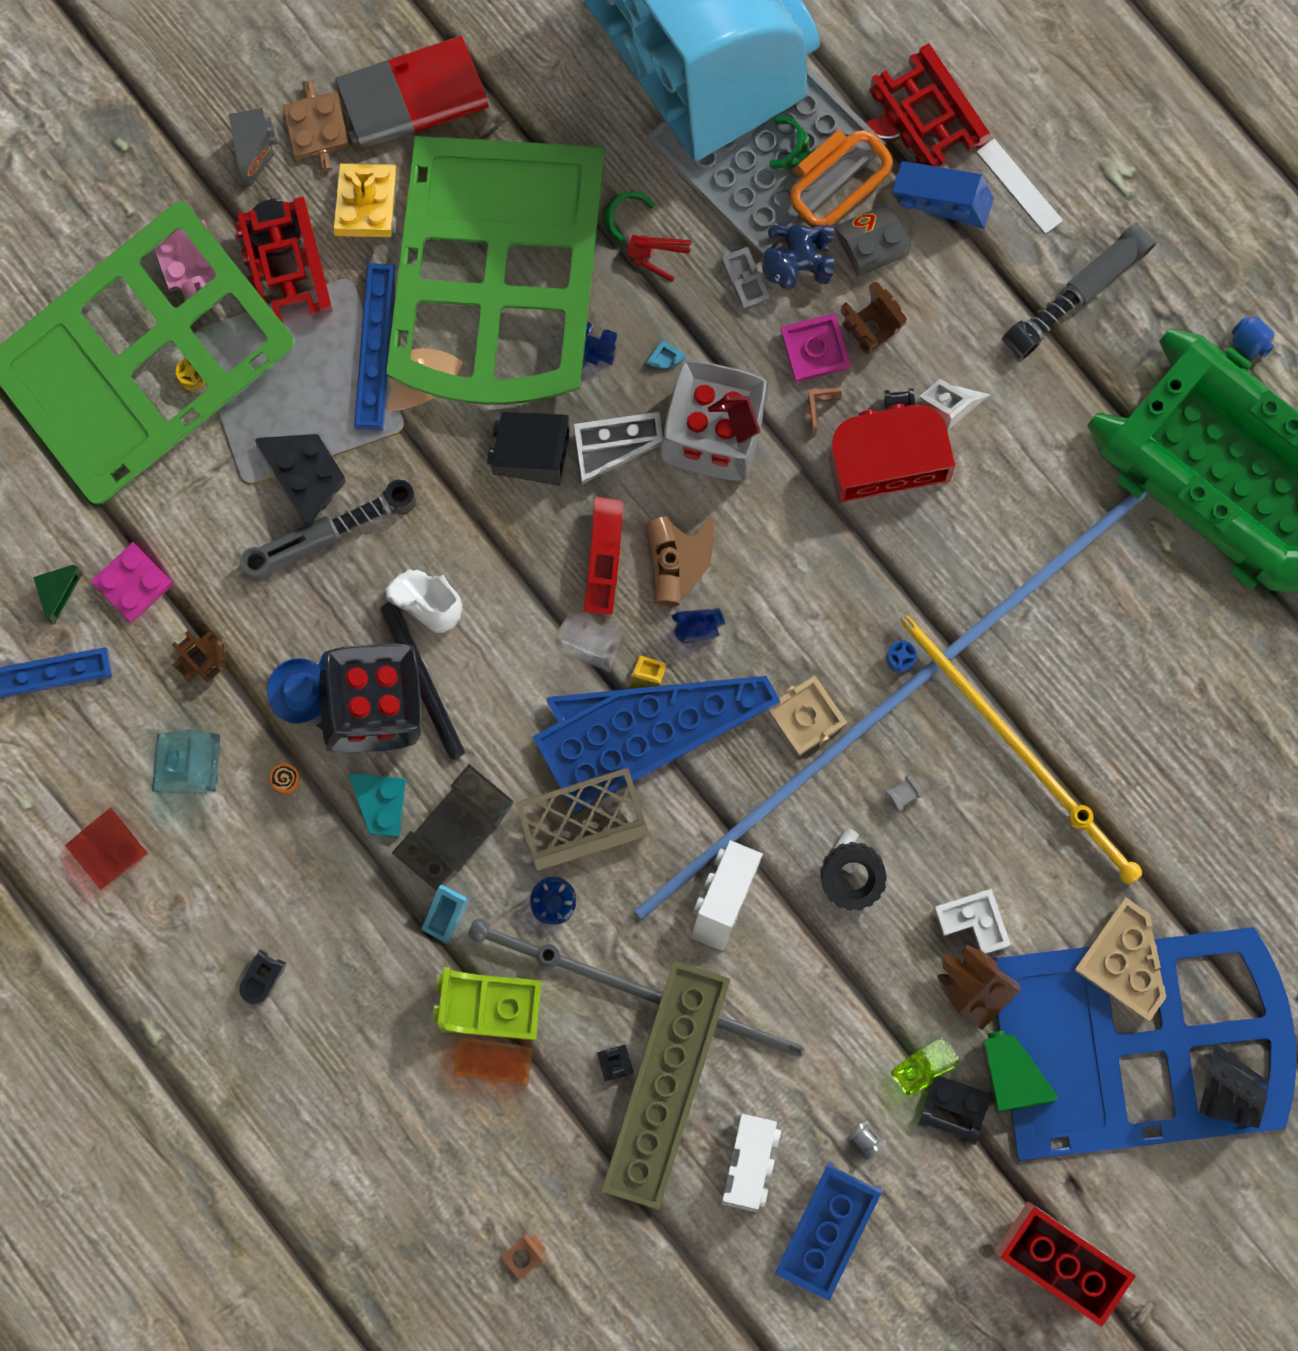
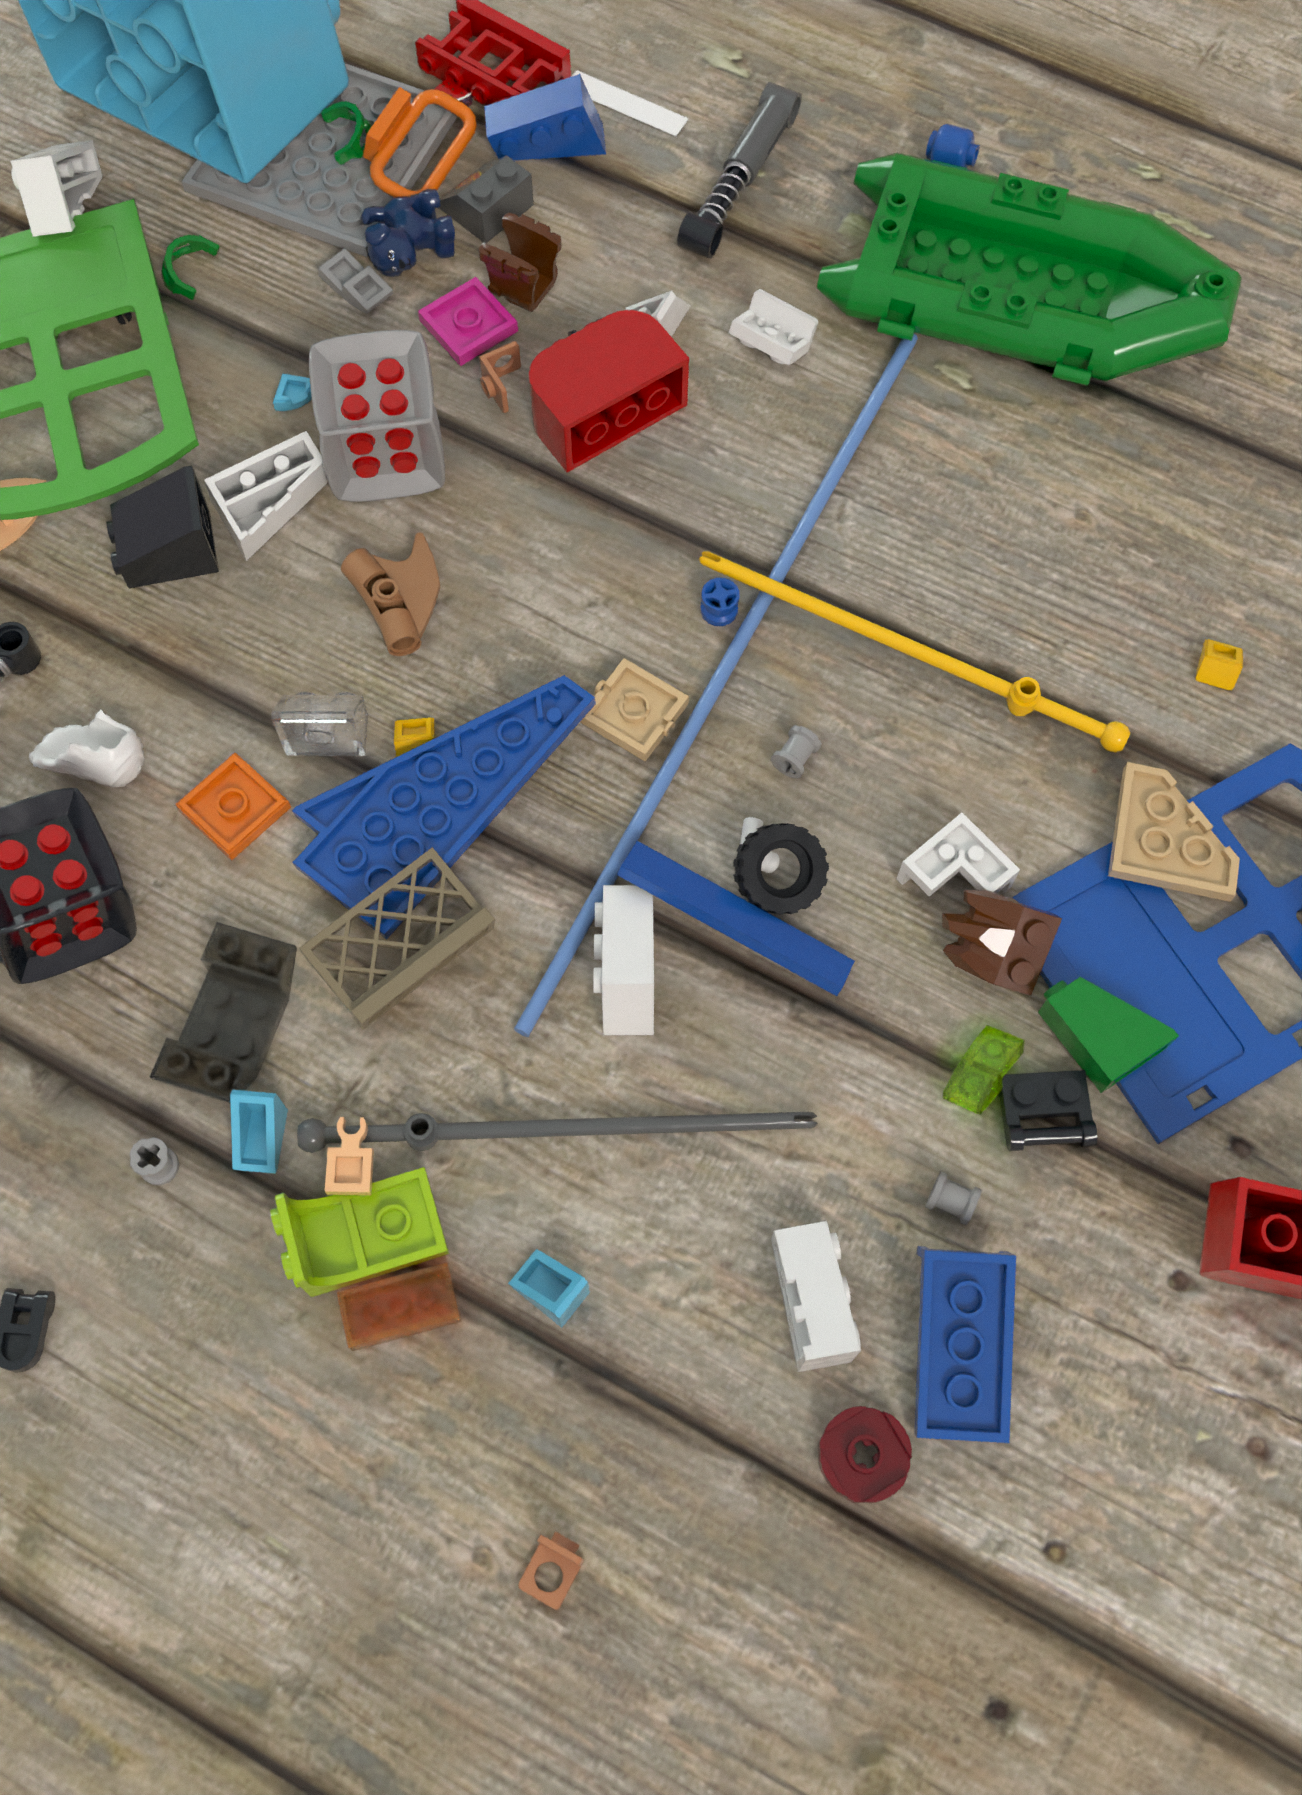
camera: 25 degrees left, 10 degrees down
teal wing [349,773,407,838] -> none
black axle [380,602,465,760] -> none
clear blue helmet [530,877,576,925] -> none
clear blue hips [583,321,618,369] -> none
red slope [583,497,623,615] -> none
black tile [597,1044,634,1082] -> none
olive plate [602,961,731,1210] -> none
red plant [627,235,692,281] -> none
clear blue hips [671,608,725,644] -> none
dark red bracket [707,396,760,443] -> none
none -> white wedge [11,140,102,236]
none -> light grey bush [129,1137,179,1186]
none -> orange tile [175,753,291,860]
none -> light nougat plate [325,1117,374,1195]
none -> medium azure slope [508,1249,590,1328]
none -> blue tile [617,841,855,996]
none -> white bracket [729,289,818,366]
none -> dark red plate [818,1406,912,1503]
none -> yellow slope [1196,639,1243,690]

